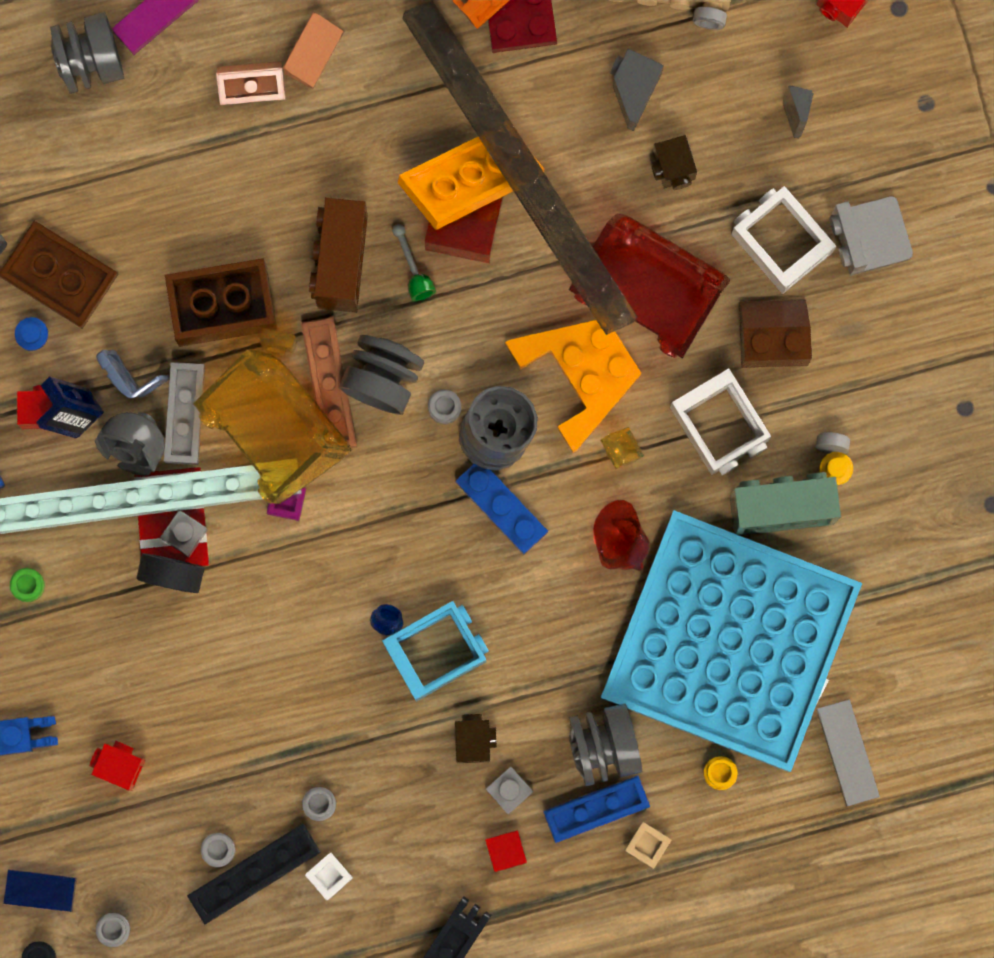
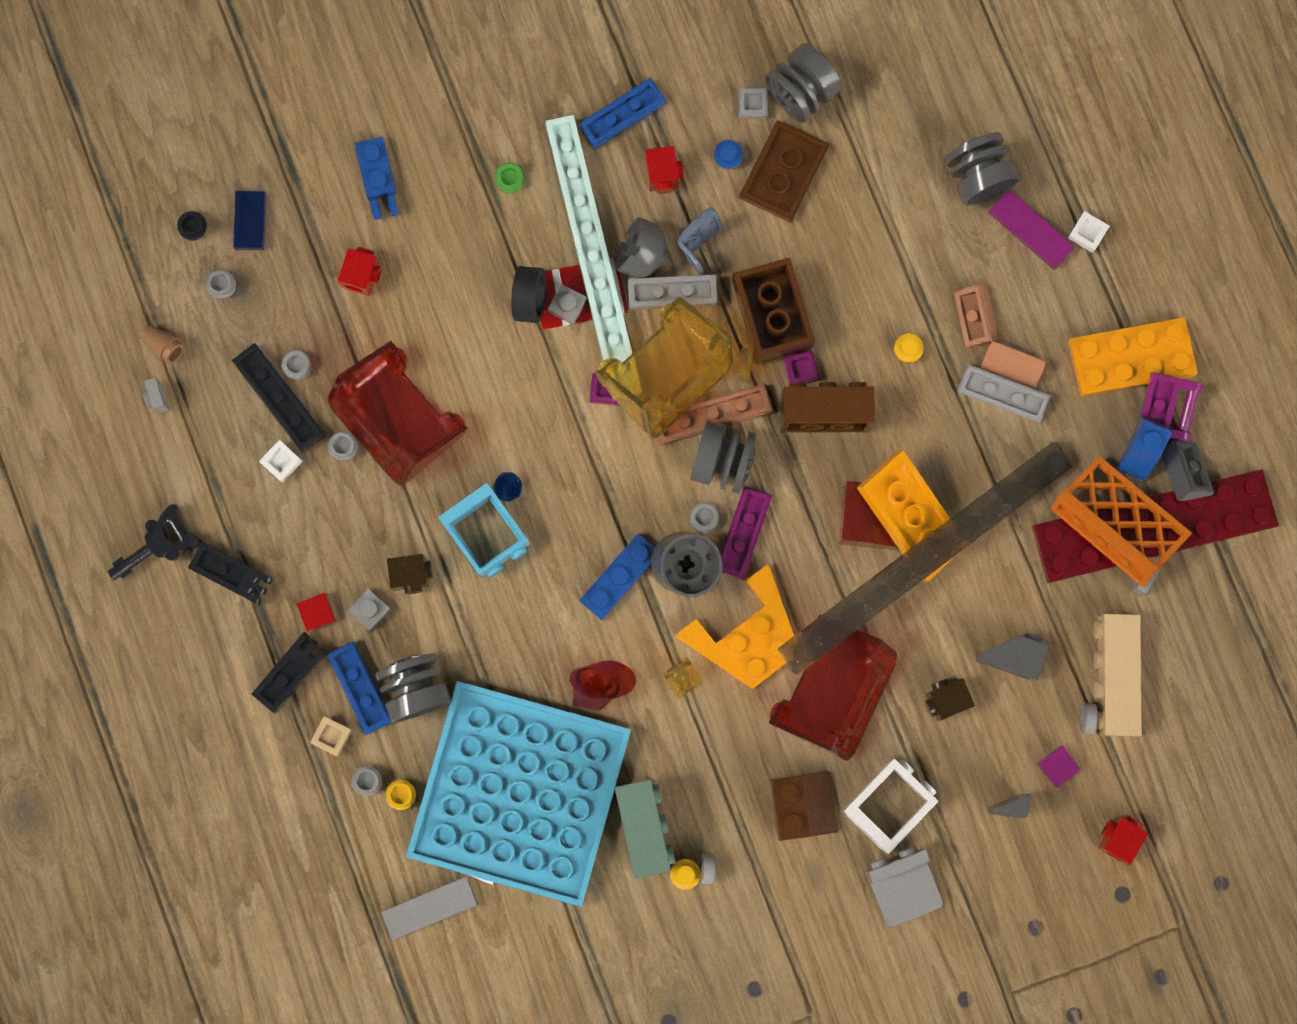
camera: 85 degrees right, 0 degrees up
clear blue panel [36,376,104,438] -> none
hinge [392,224,436,301] -> none
white window [670,369,771,475] -> none
none -> black hinge [251,632,328,714]
none -> clear red windscreen [328,341,468,486]
none -> light grey plate [352,766,383,796]
none -> magenta tile [721,486,772,580]
none -> magenta tile [783,350,819,383]
none -> yellow plate [894,333,924,363]
none -> light grey tile [957,364,1051,423]
none -> magenta tile [1037,745,1081,788]

